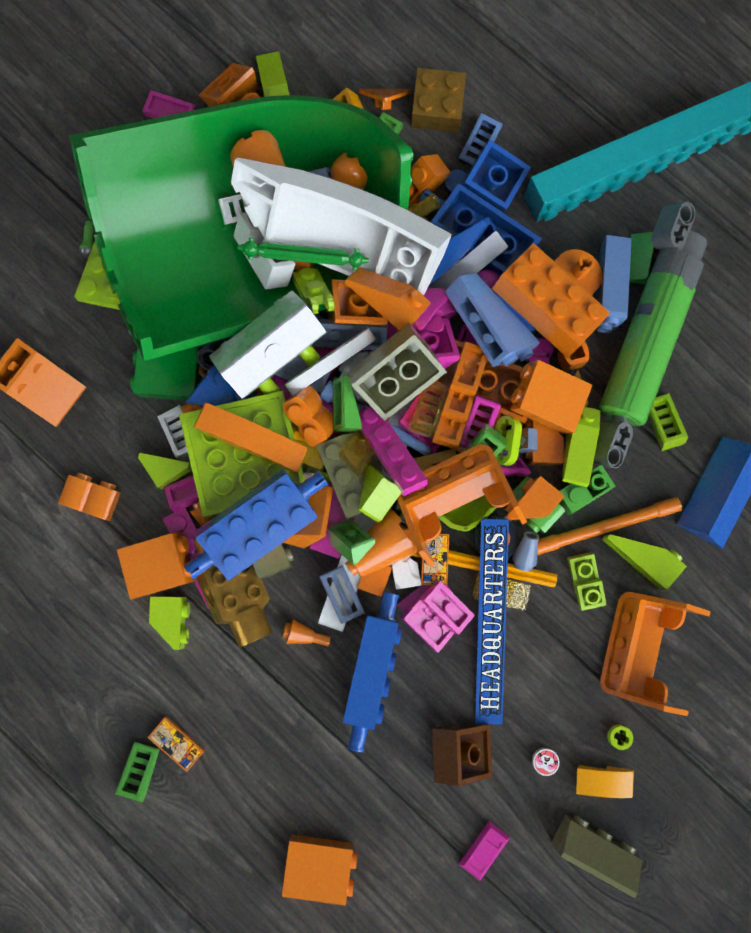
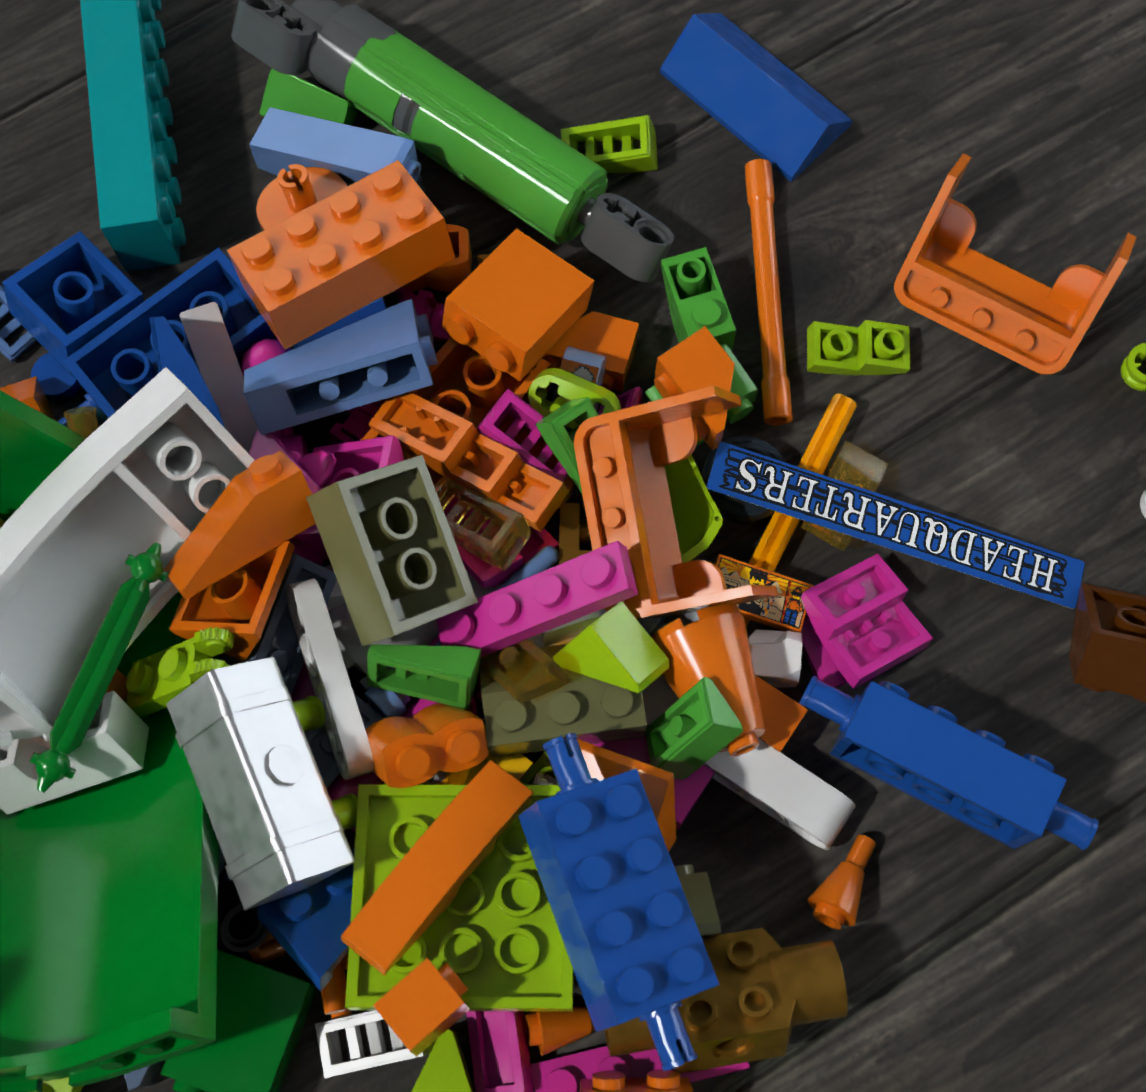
camera: 75 degrees left, 10 degrees down
sand blue tile [319,565,365,624] -> none
sand blue cone [512,531,539,571] -> none
lime slope [562,406,600,487] -> none
lime slope [601,534,687,590] -> none
none -> orange brick [373,958,469,1057]

